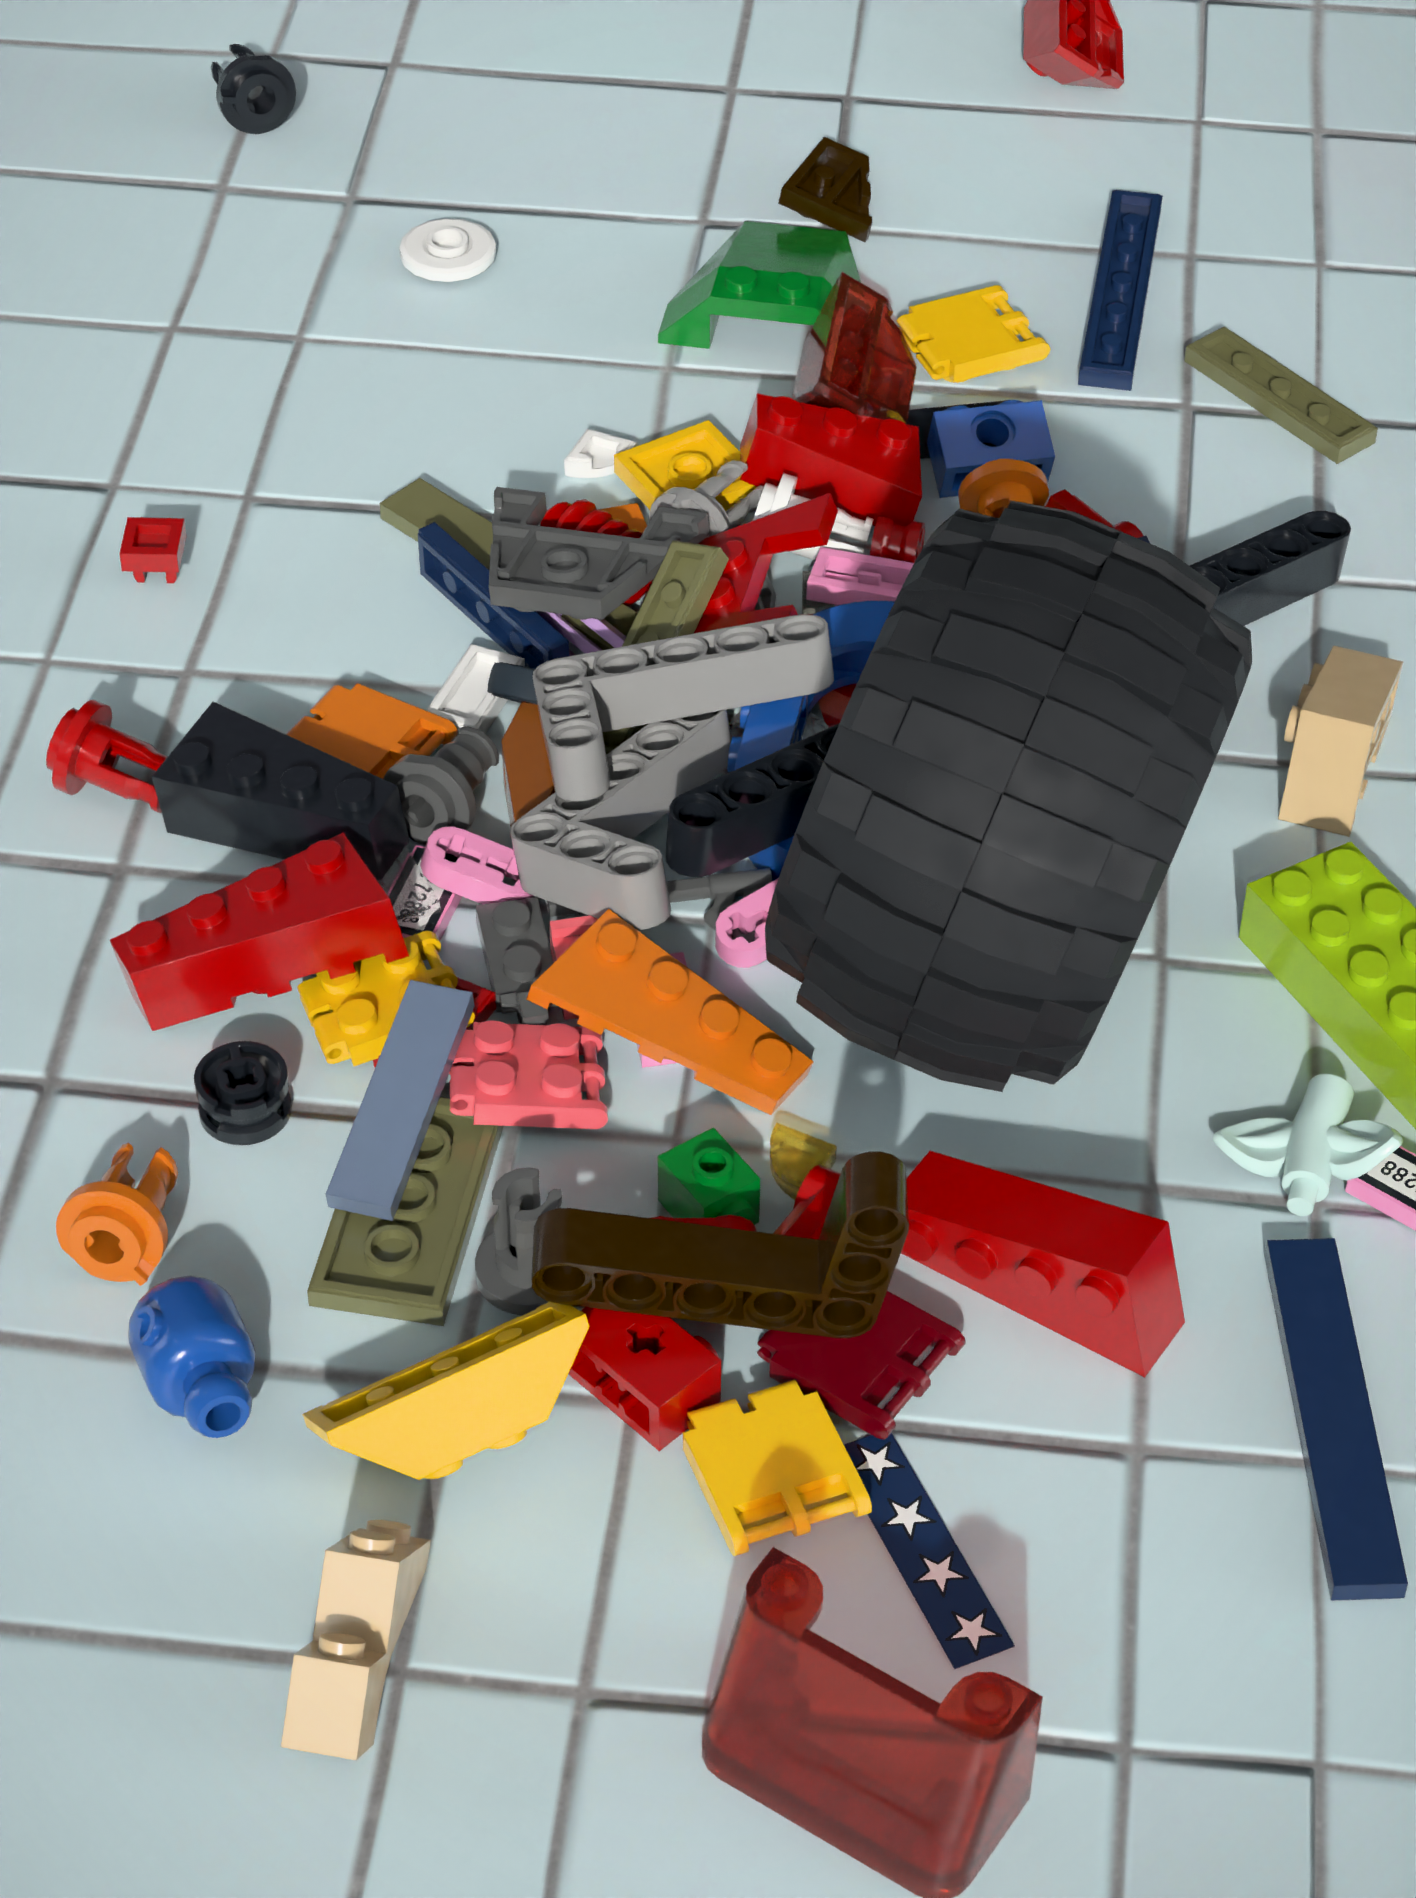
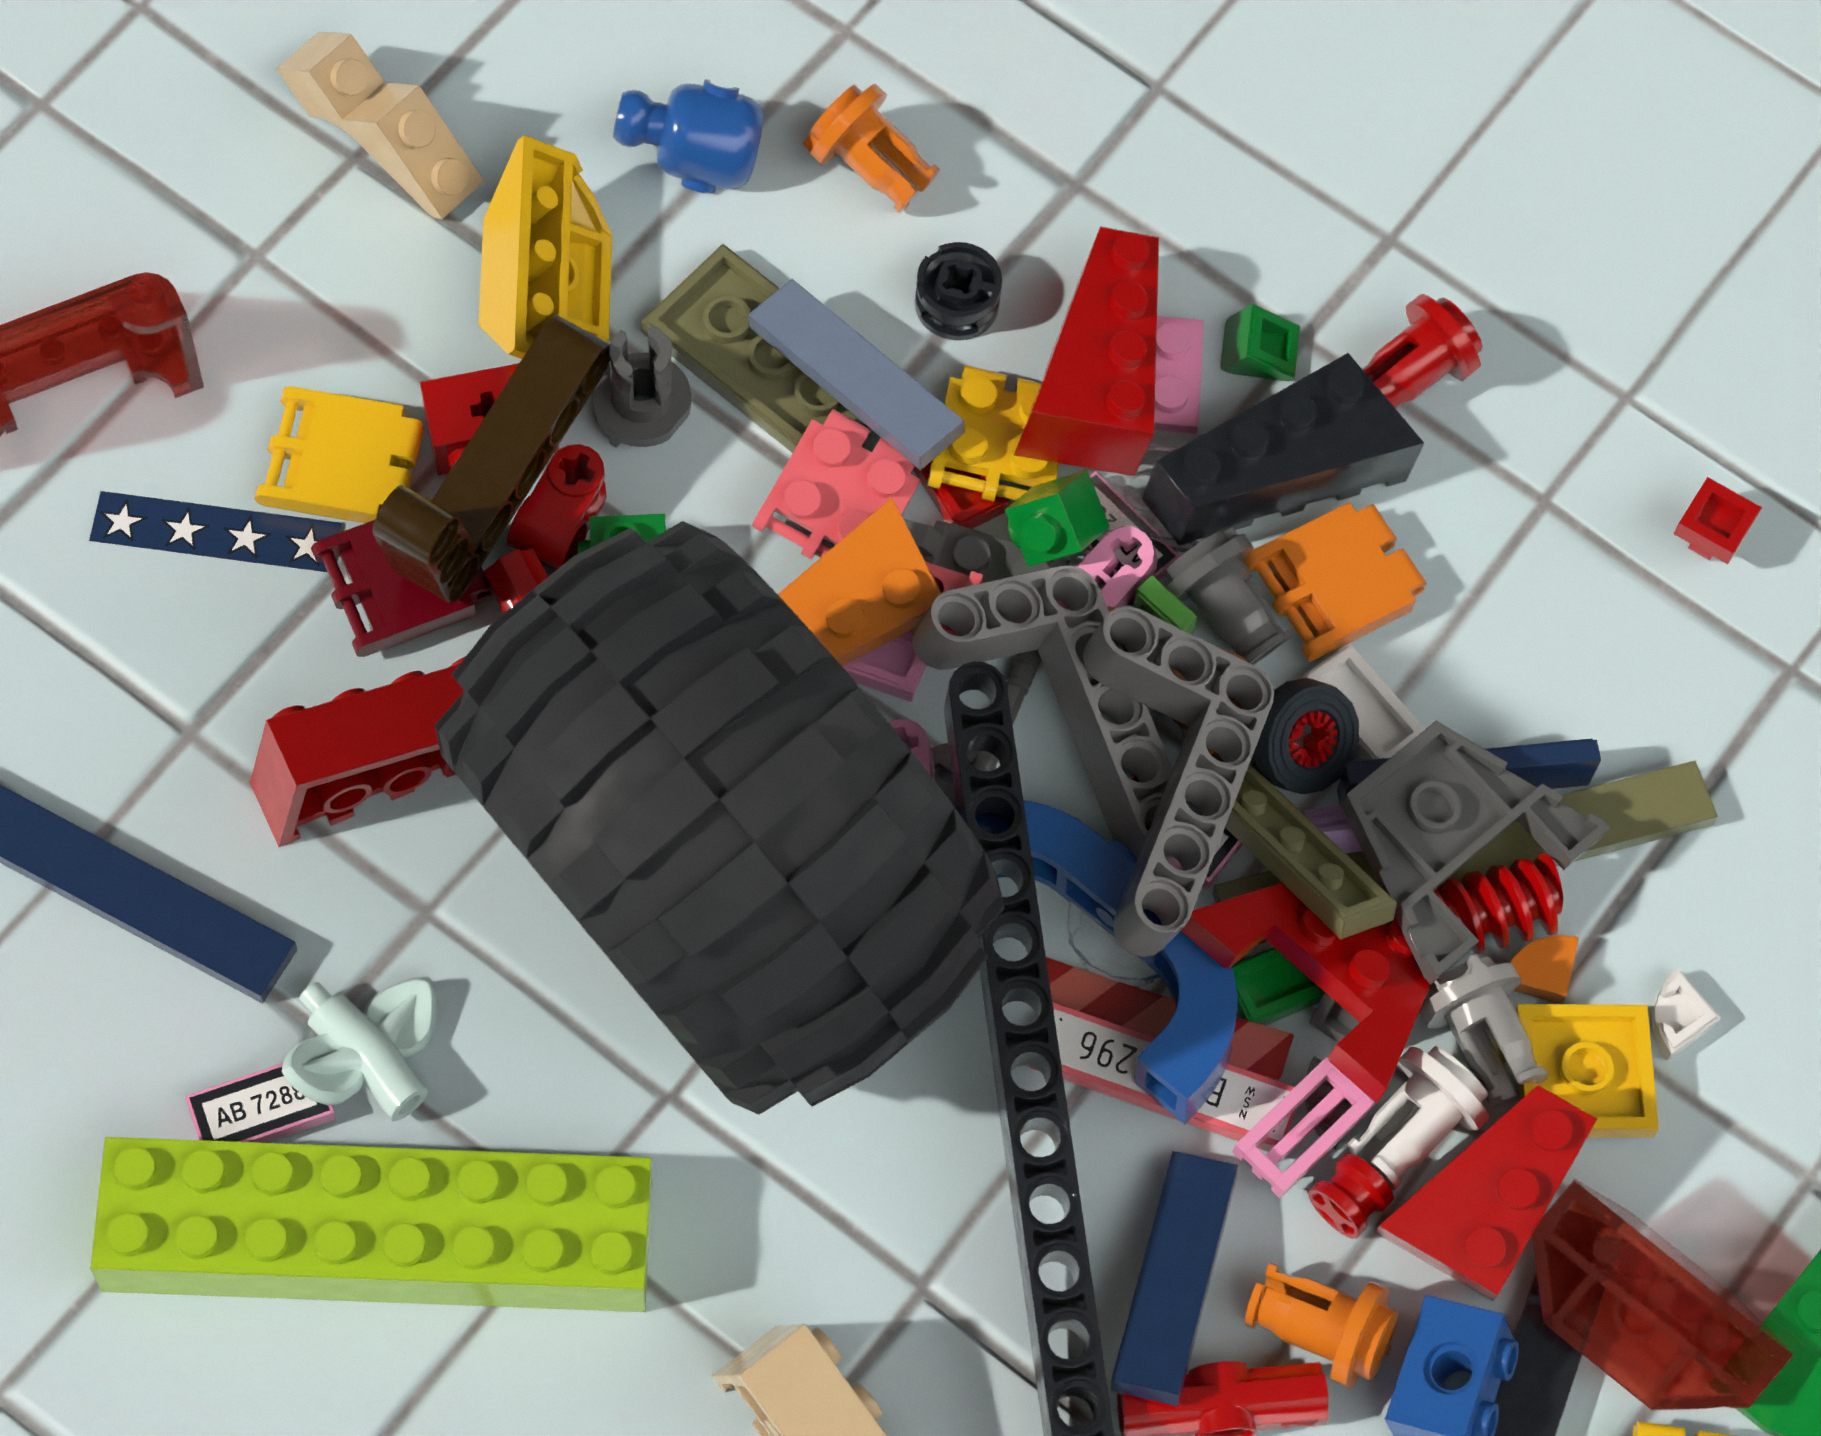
camera: 115 degrees right, 20 degrees up
none -> green brick [1005,470,1110,567]
none -> bright green tile [1133,575,1198,635]
none -> green slope [1220,304,1300,382]

